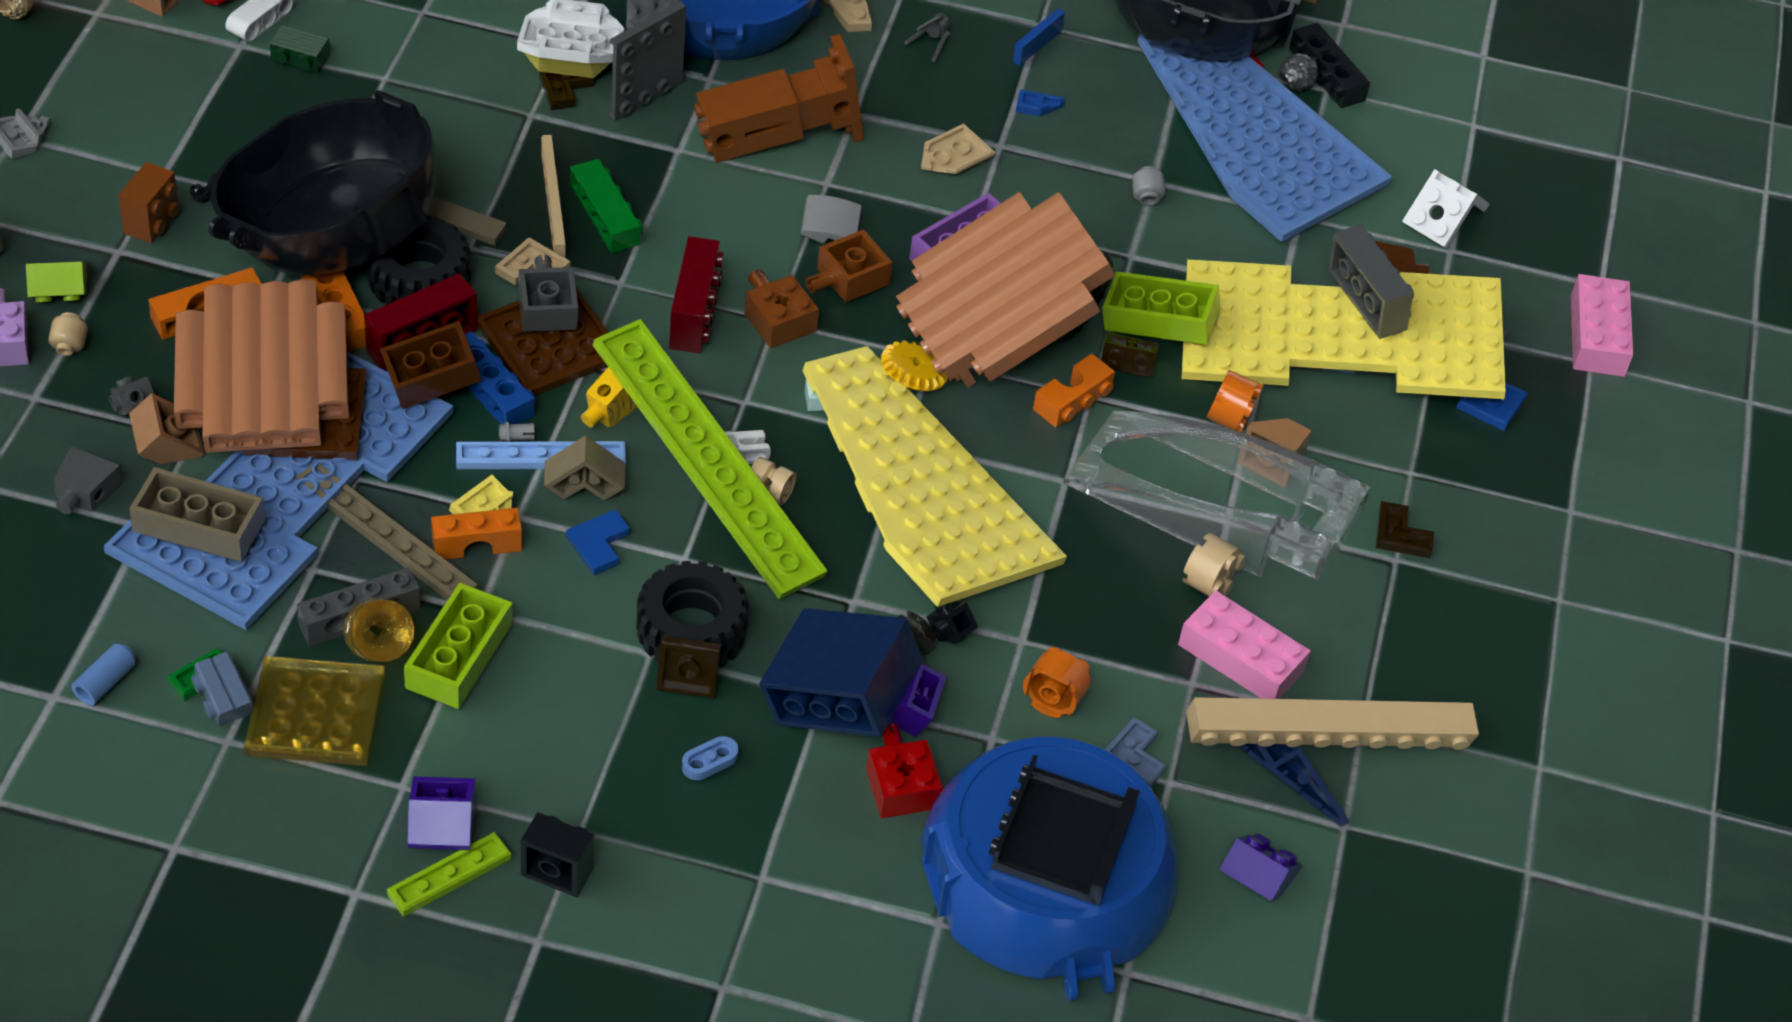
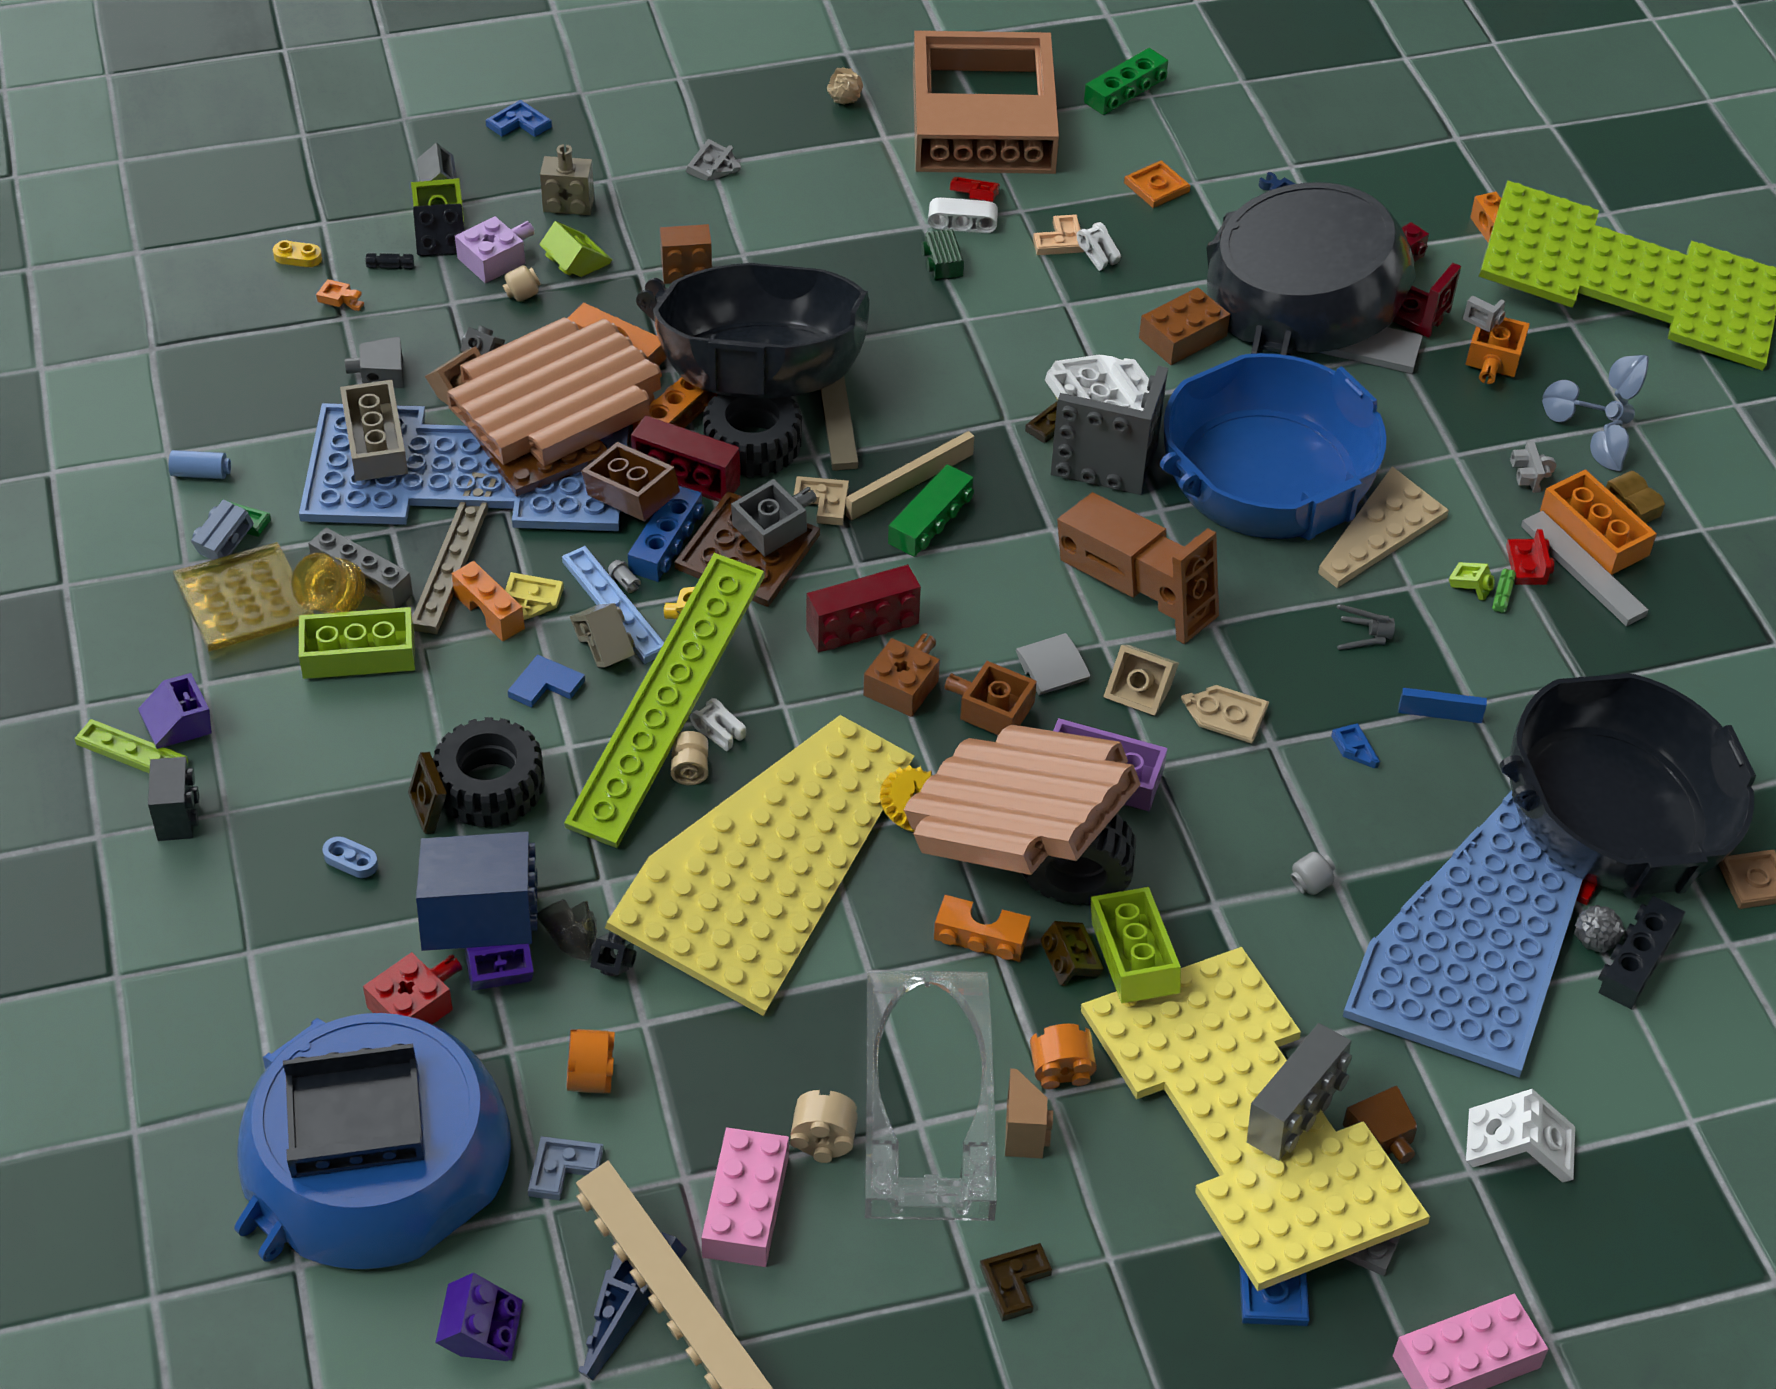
camera: 65 degrees right, 0 degrees up
none -> tan slope [1104,645,1179,716]

